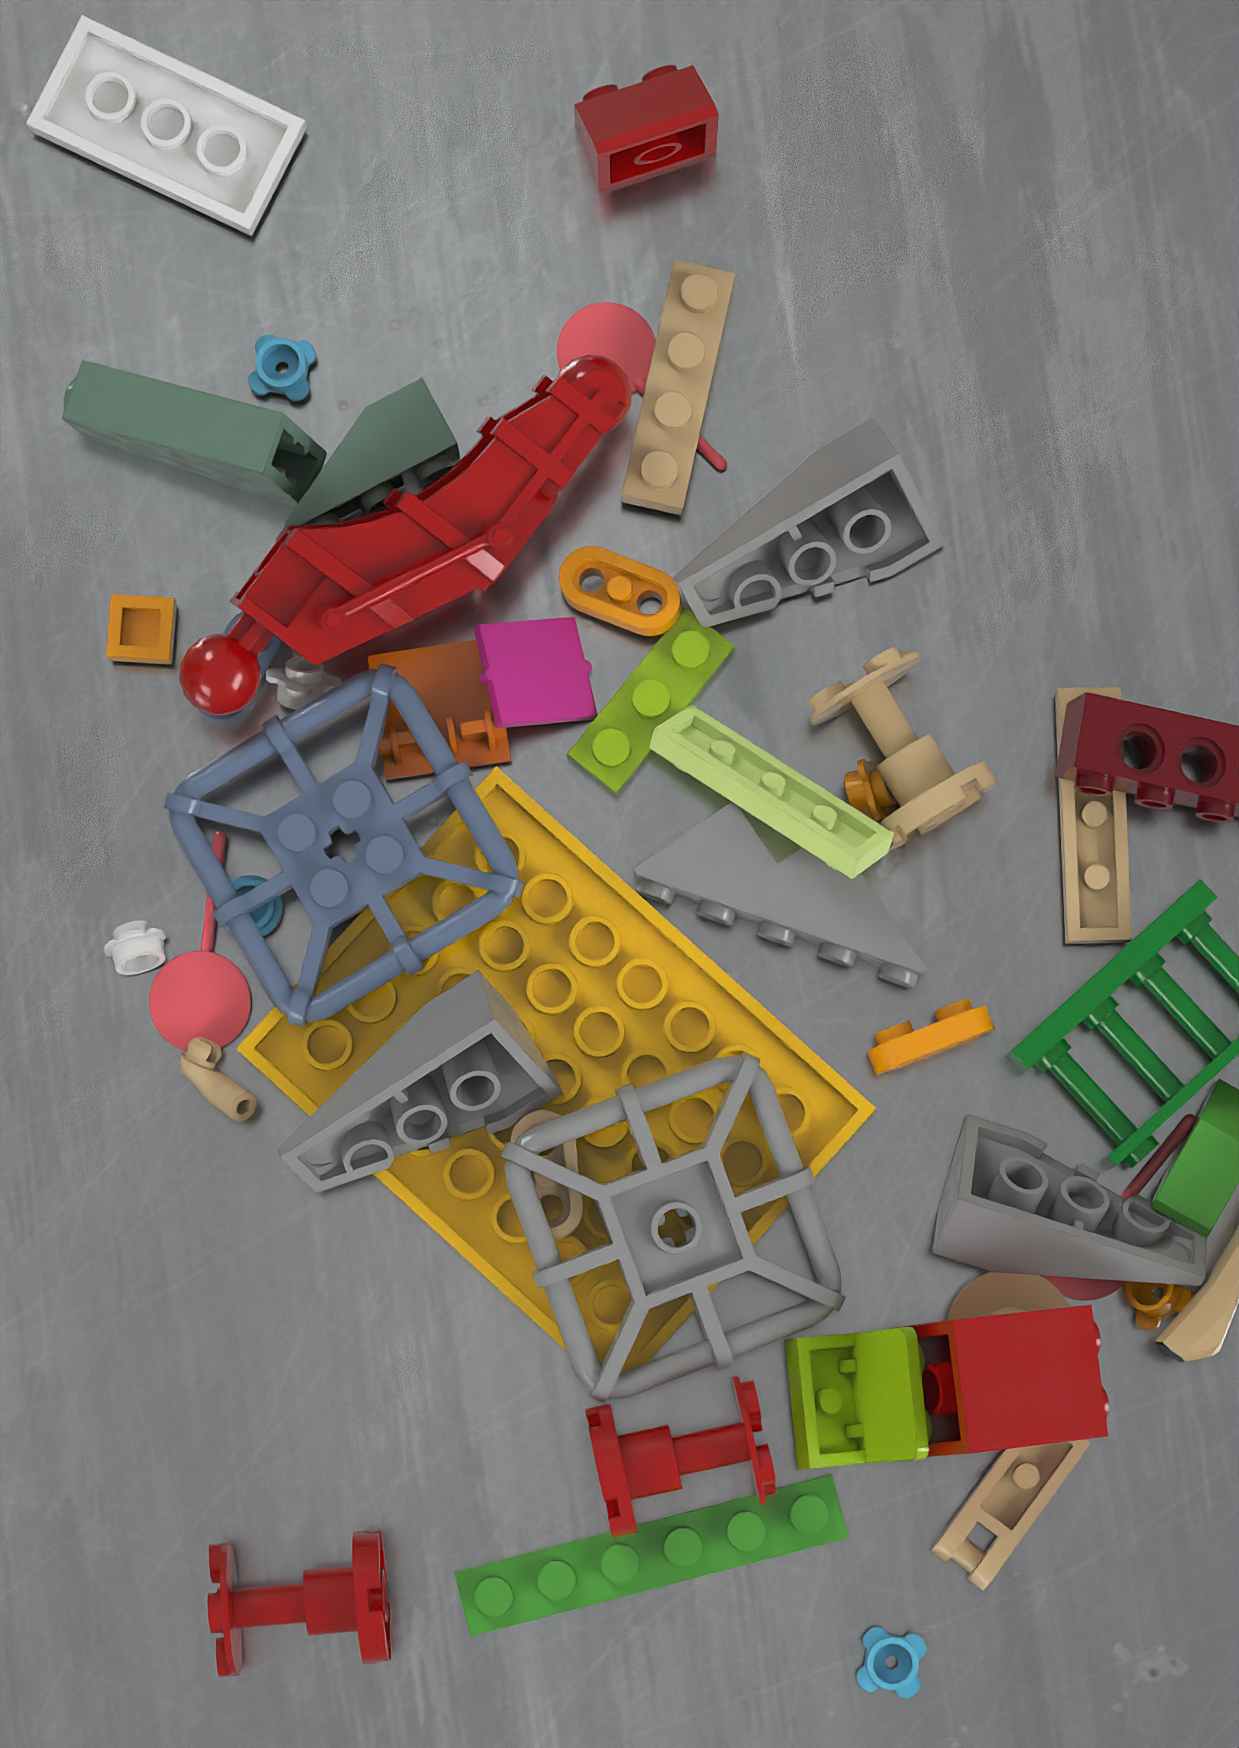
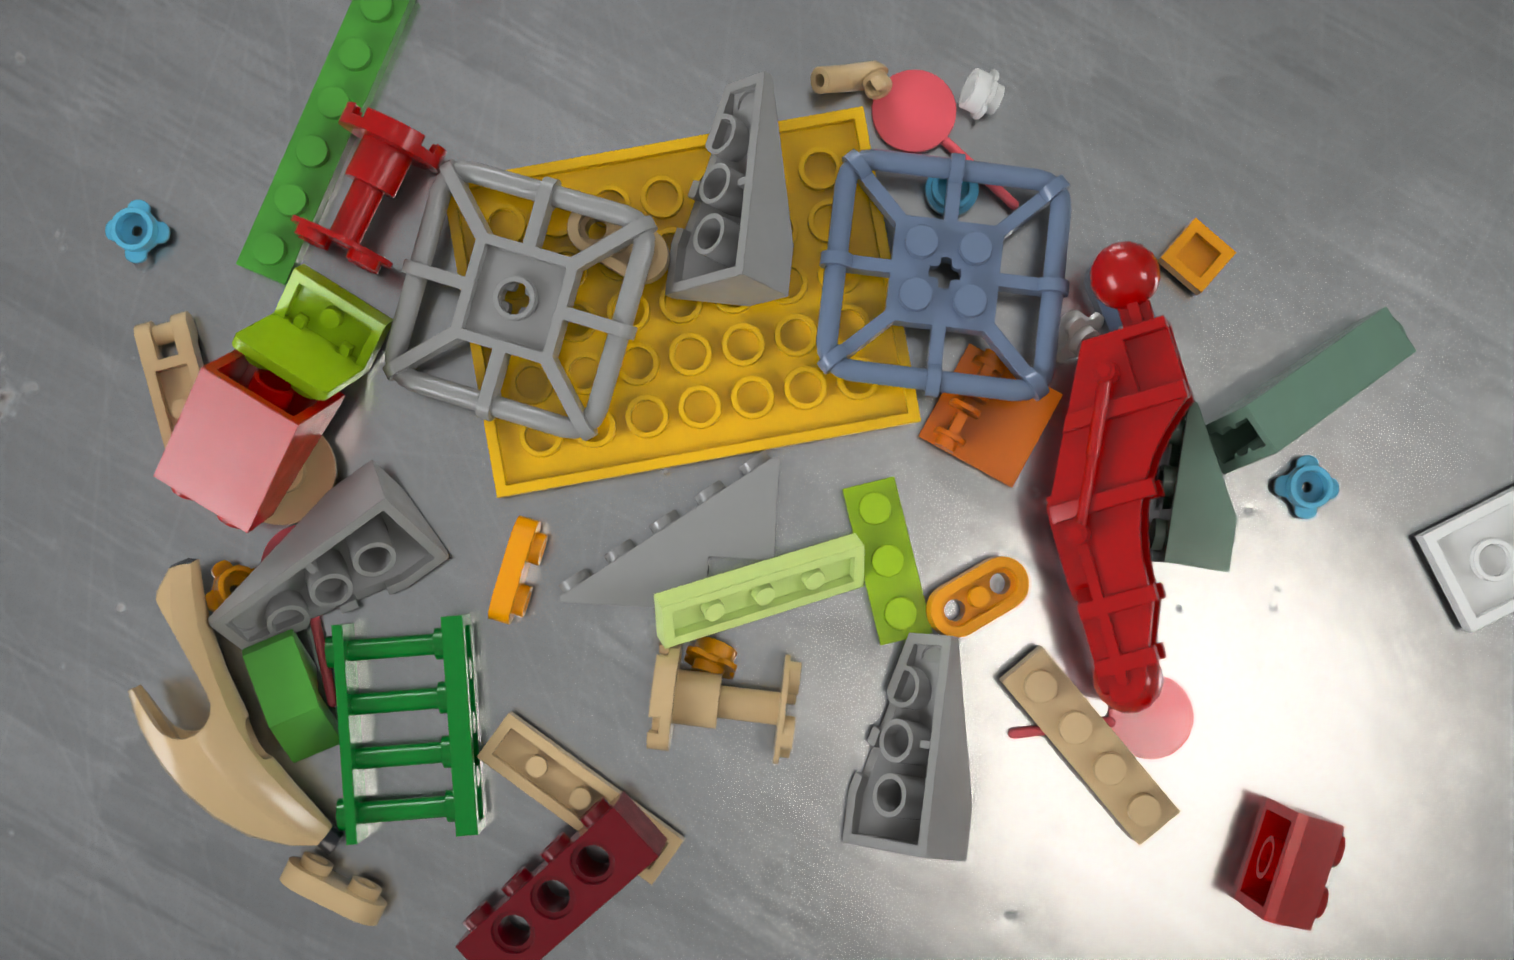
camera: 125 degrees right, 5 degrees up
dark pink piece [474,617,598,728] -> none

